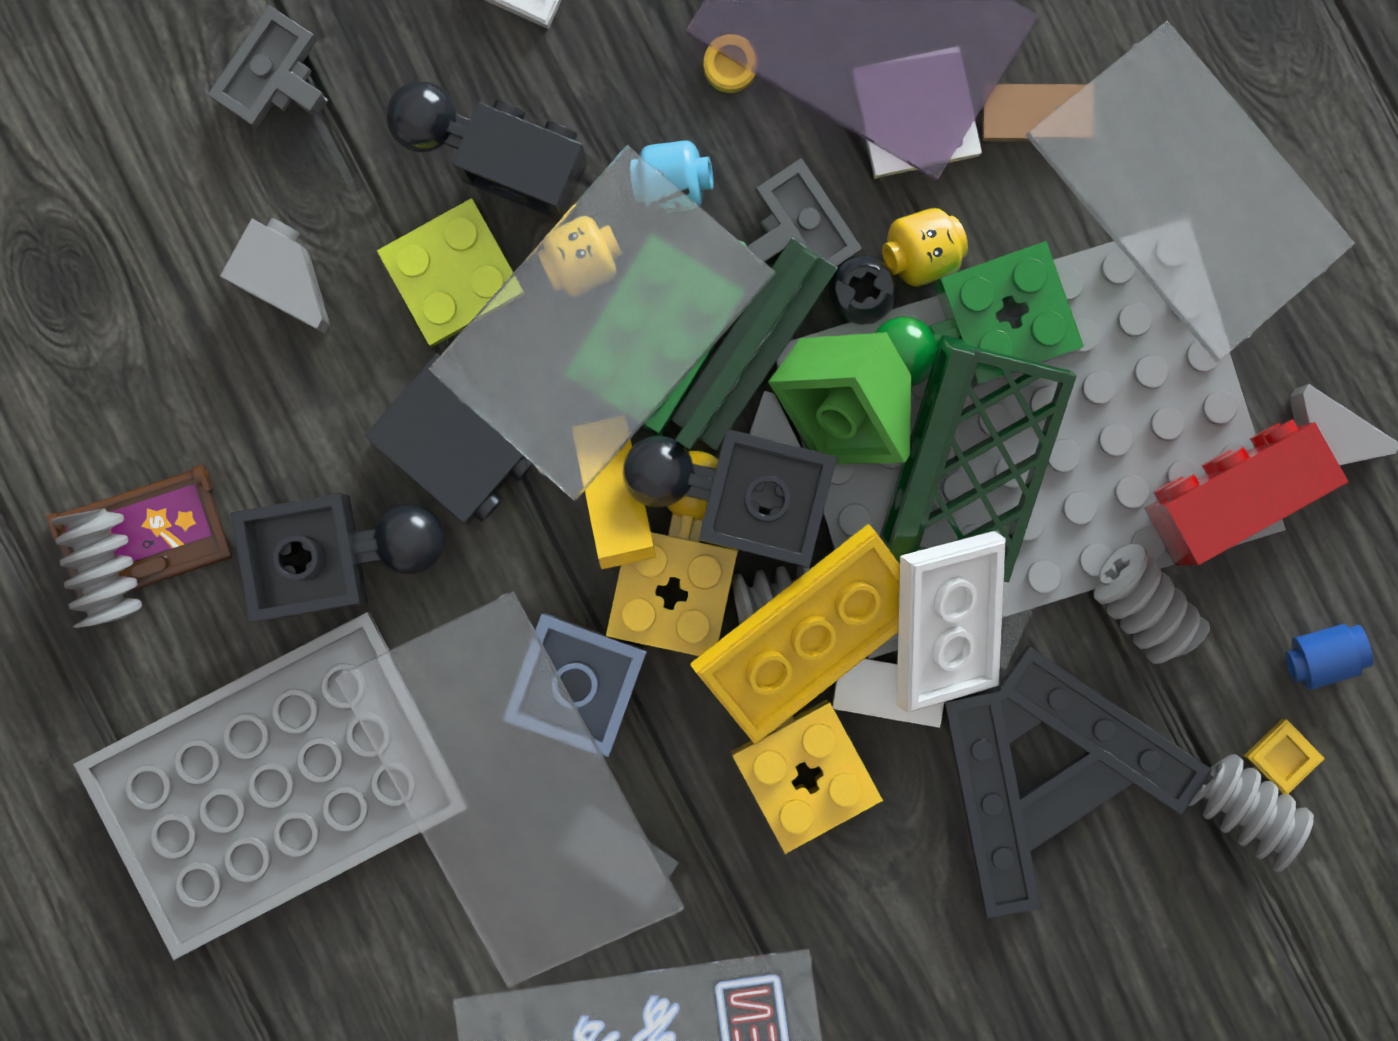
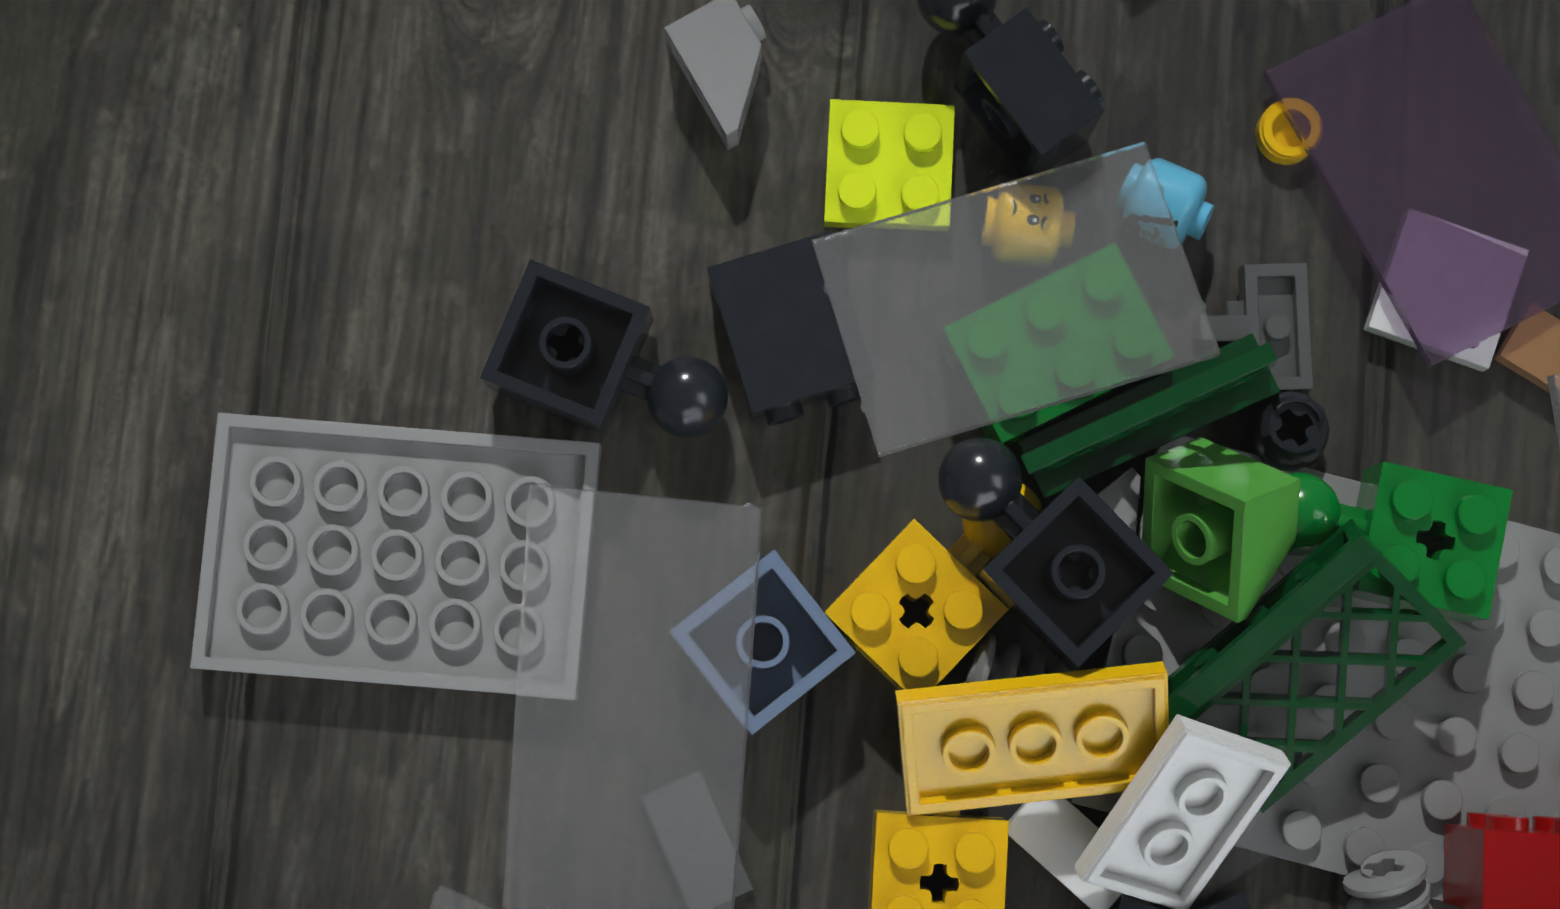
camera: 35 degrees right, 5 degrees down
door [47,464,232,598] -> none
light grey piece [50,508,142,628] -> none
yellow tile [572,416,656,569] -> none
yellow head [882,208,968,287] -> none

